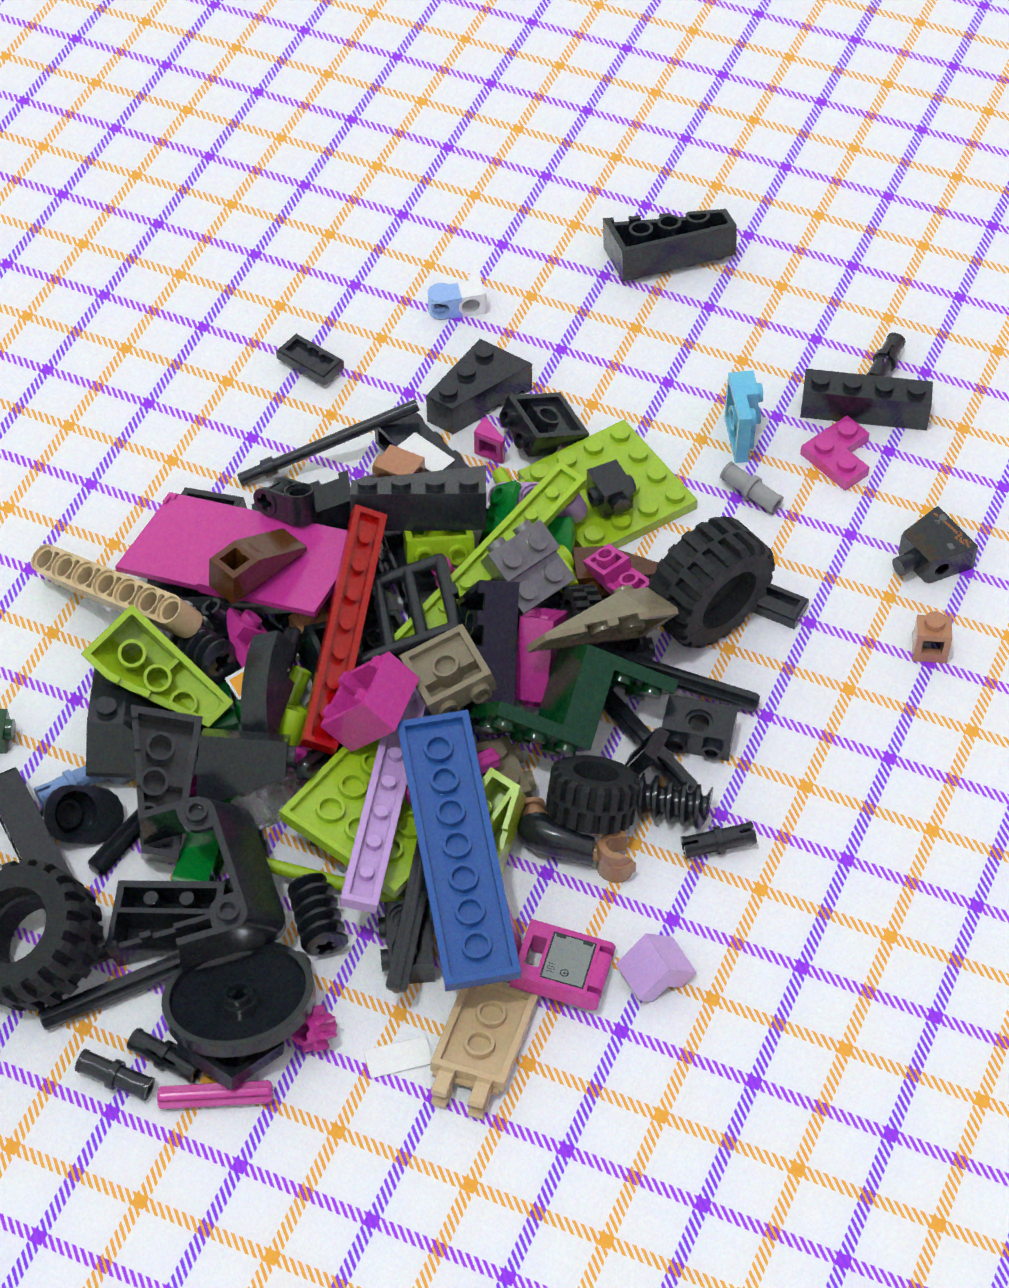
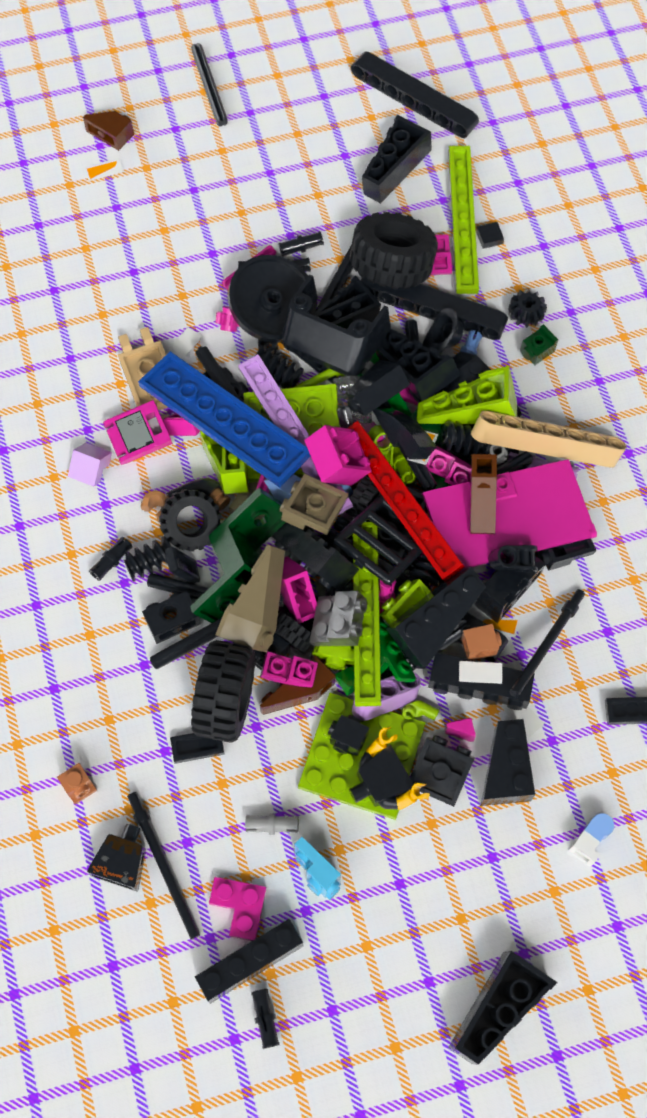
camera: 140 degrees right, 15 degrees up
none -> black bar [127,792,200,940]
none -> black torso [349,727,430,810]

